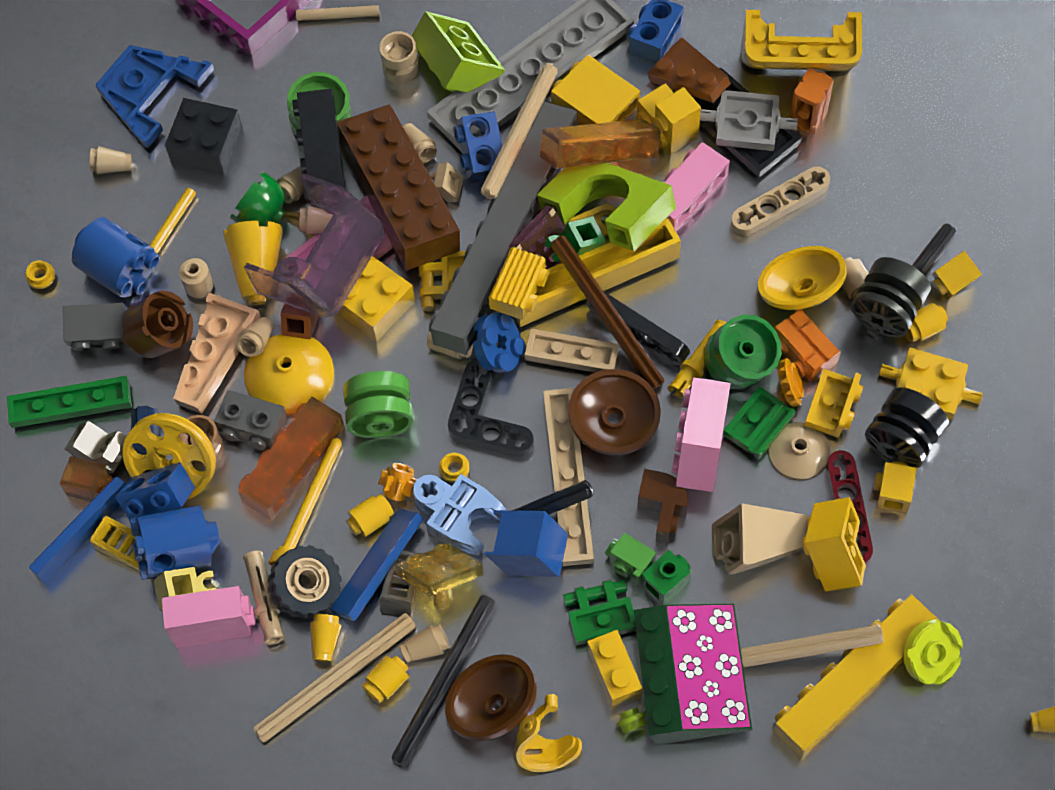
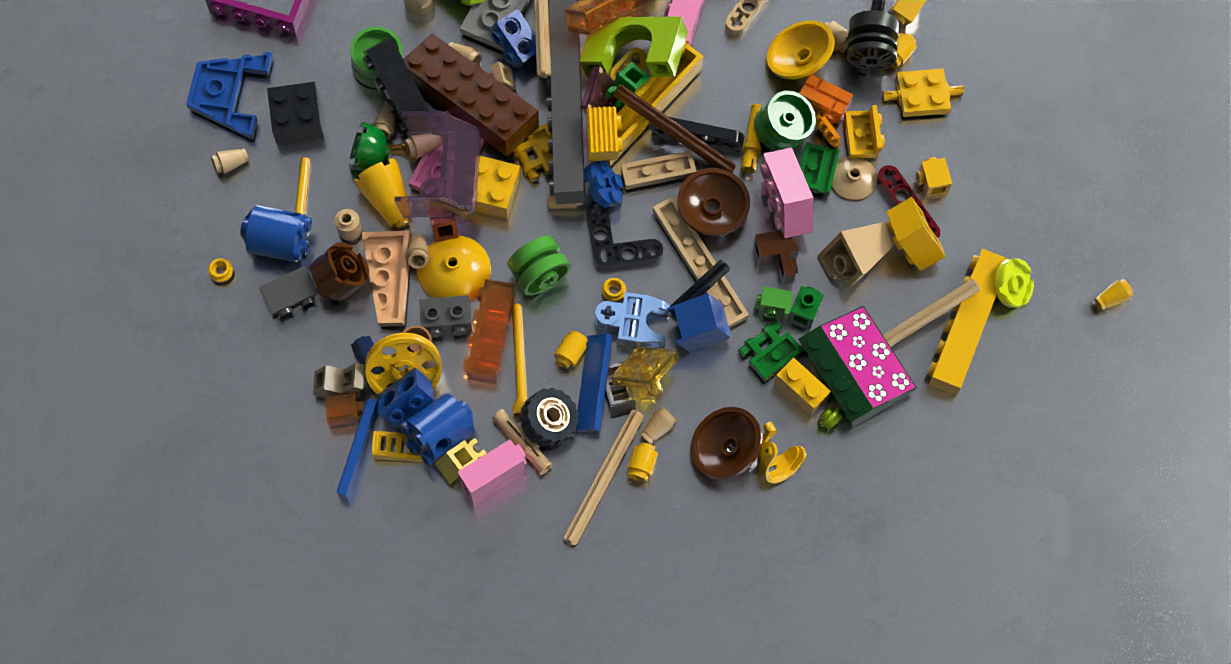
camera: 30 degrees left, 5 degrees up
green plate [7,375,132,428] -> none
yellow cone [310,614,342,662] -> none
light orange gear [378,463,418,501] -> none
black axle [392,595,496,767] -> none
black wheel [864,387,949,469] -> none

